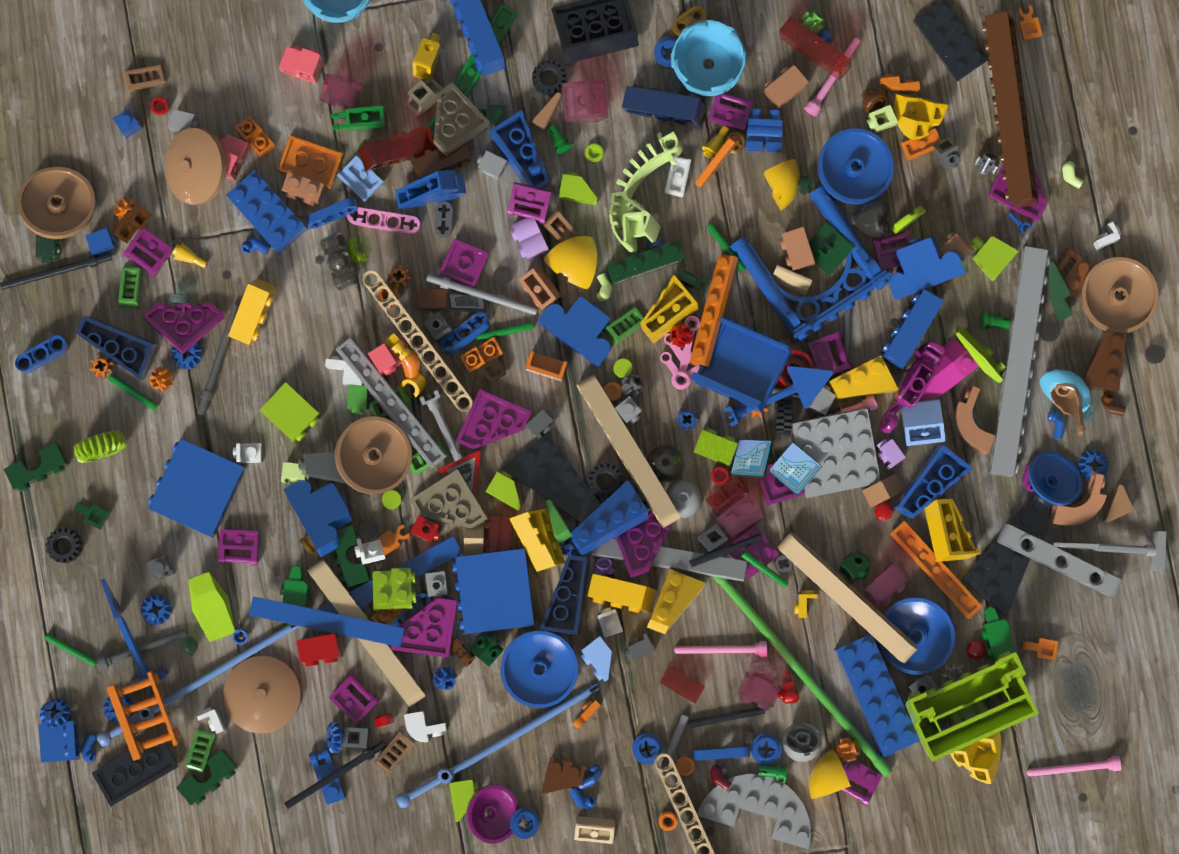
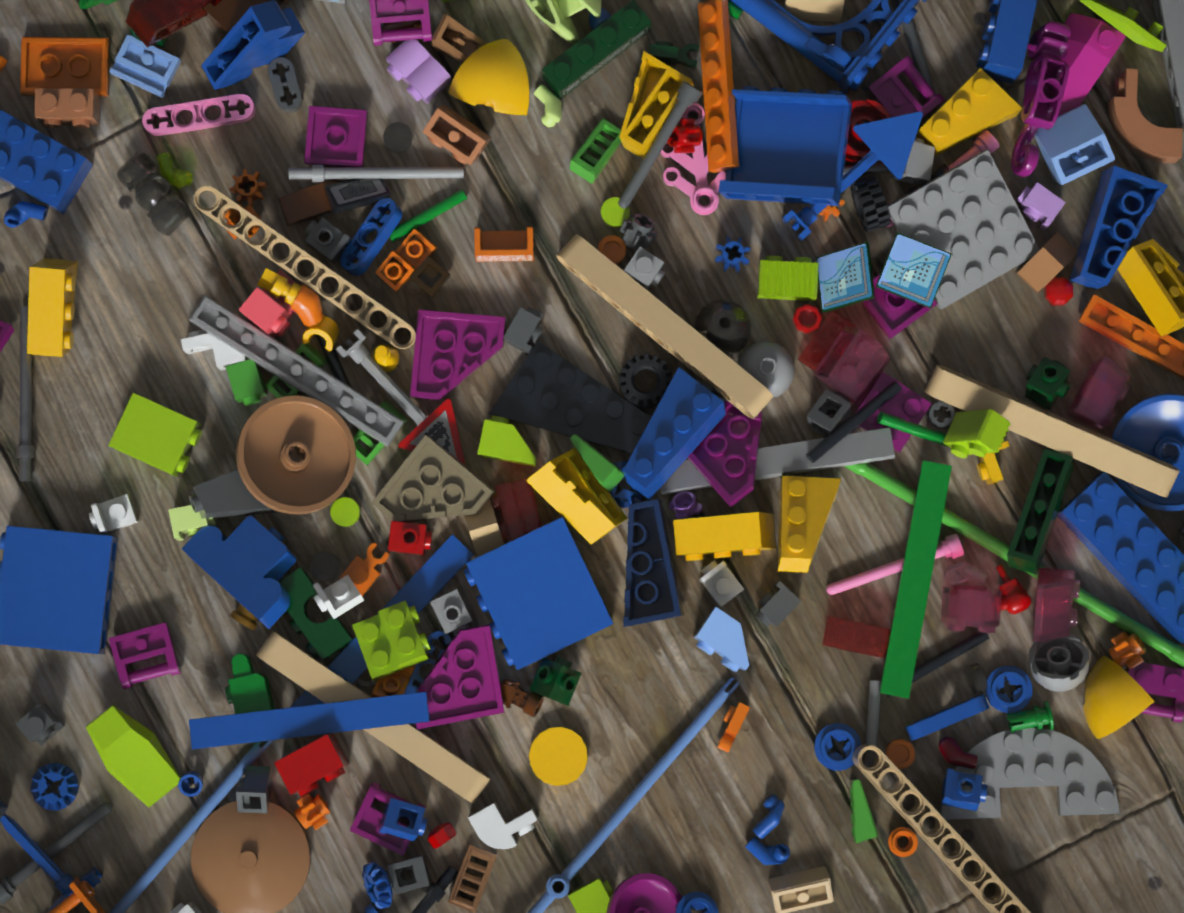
camera: 20 degrees left, 0 degrees up
clear green plate [182,636,198,656] -> none
blue beam [305,198,358,229] -> none
blue gear [432,666,458,690] -> none
blue dish [500,630,578,708] -> none
blue brick [537,297,610,369] -> none
reddish brown wing [541,757,588,794] -> none
none -> dark grey brick [236,766,272,814]
none -> orange gear [294,793,331,830]
none -> yellow cone [370,344,399,372]
none -> blue brick [378,798,427,841]
none -> yellow tile [529,727,588,786]
none -> dark grey piece [618,81,703,209]
none -> bright green slope [850,778,878,843]
none -> green tile [879,460,952,699]
none -> blue brick [941,768,987,811]
none -> lime brick [943,409,1011,458]
none -> dark green brick [1007,449,1073,575]
none -> clear pink slope [1033,567,1080,642]

